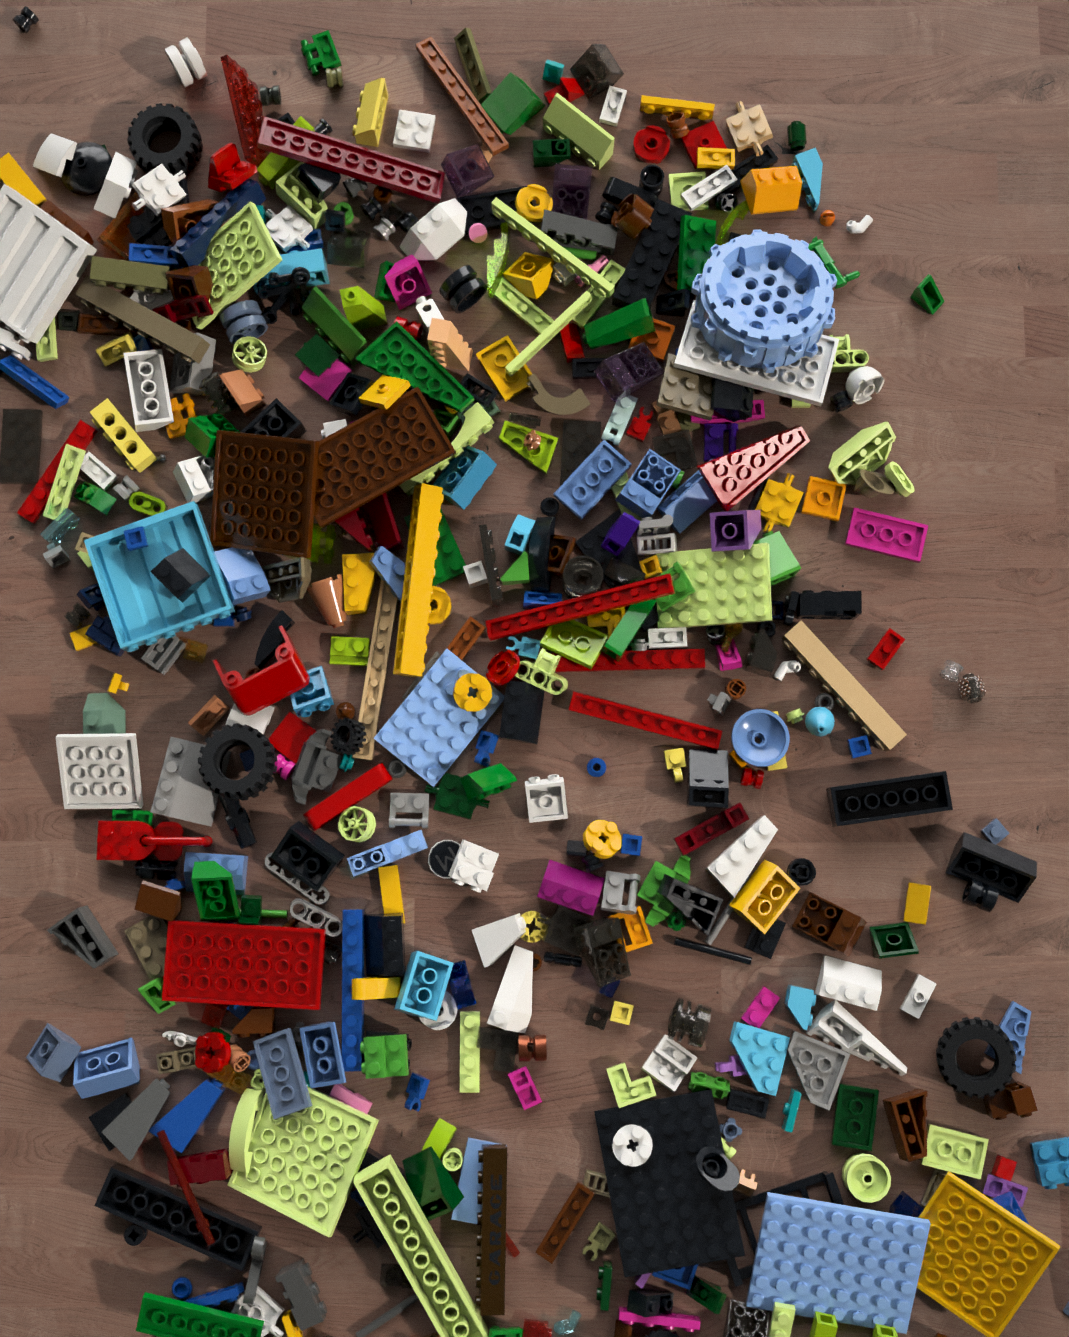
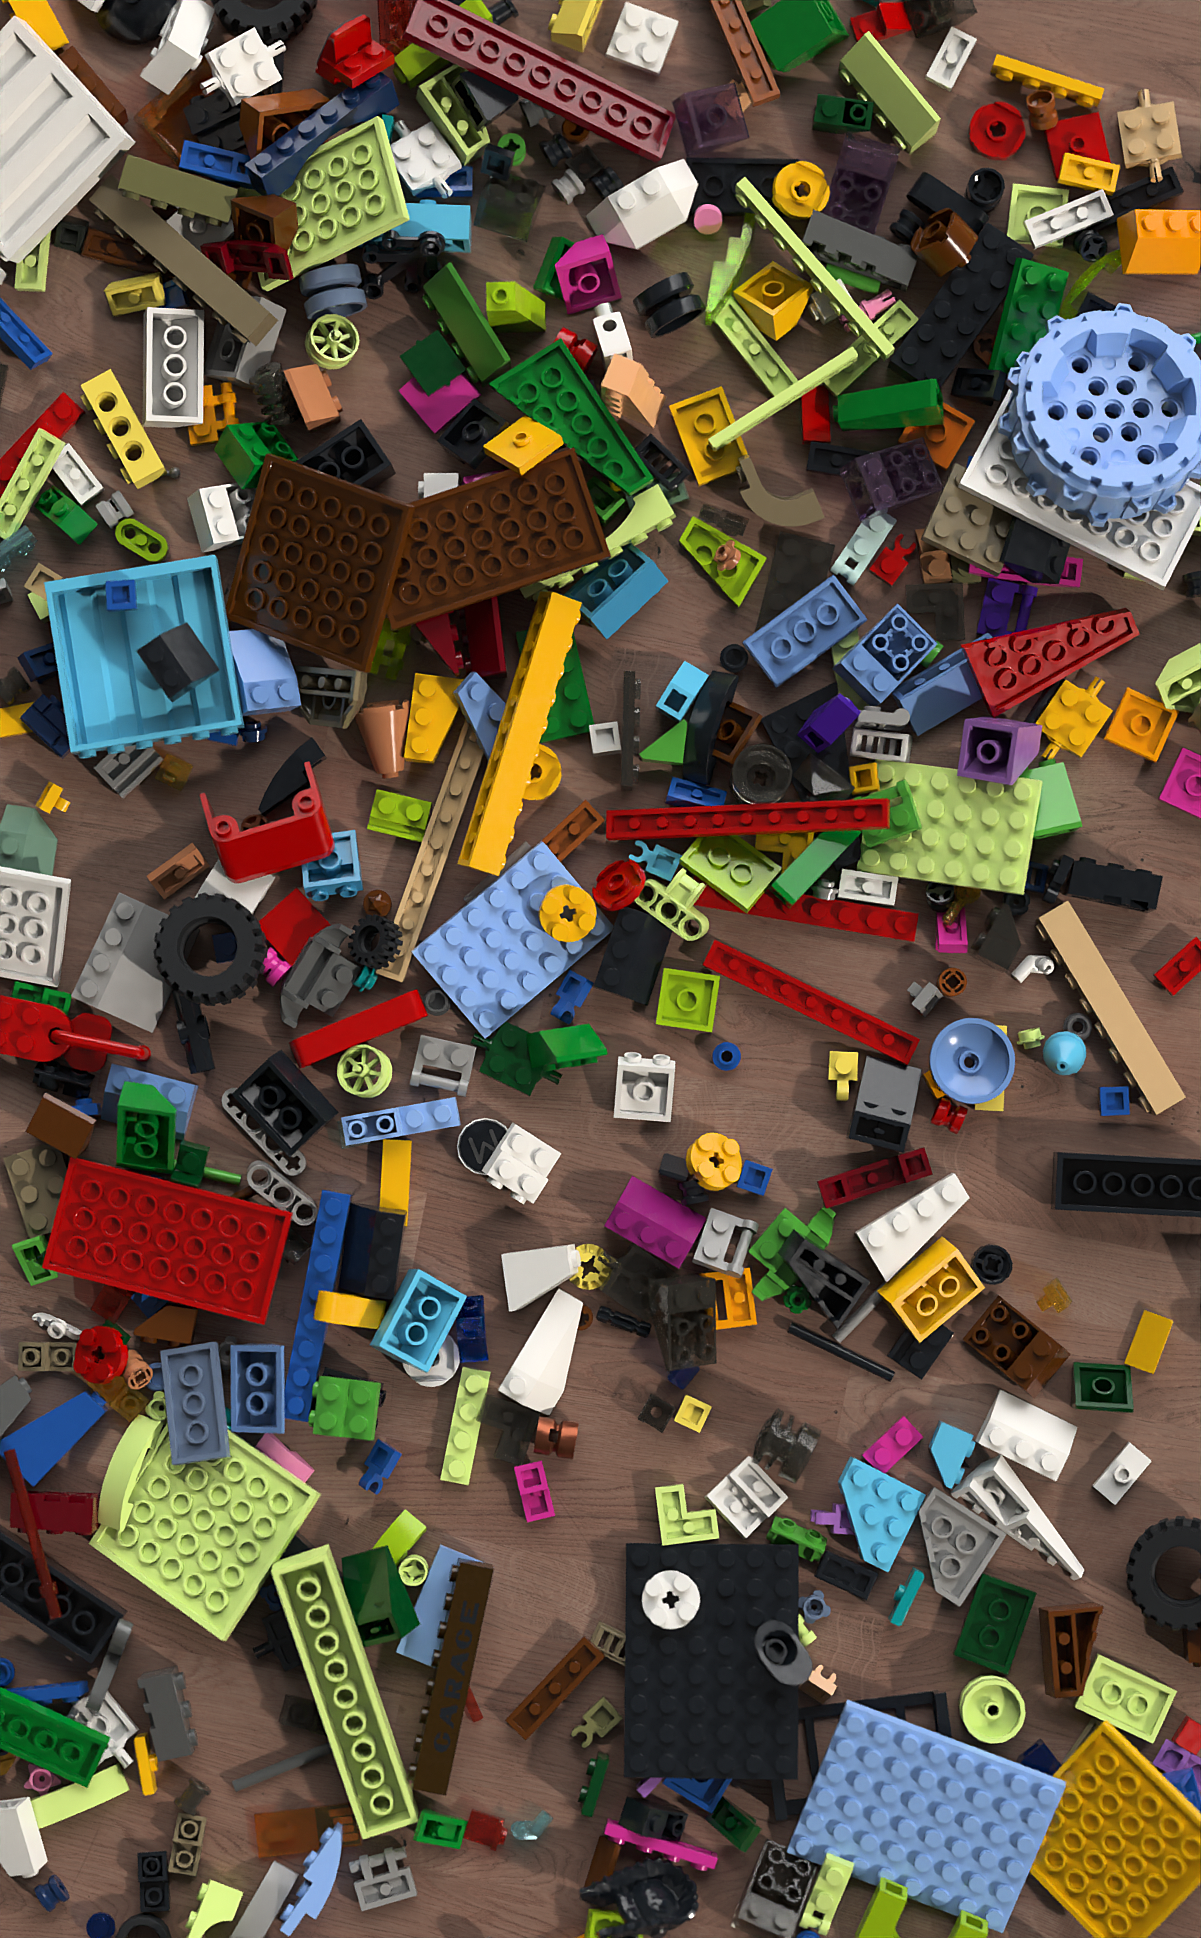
camera: 10 degrees right, 5 degrees up
none -> lime plate [655,968,720,1033]
none -> clear yellow tile [1036,1277,1072,1313]

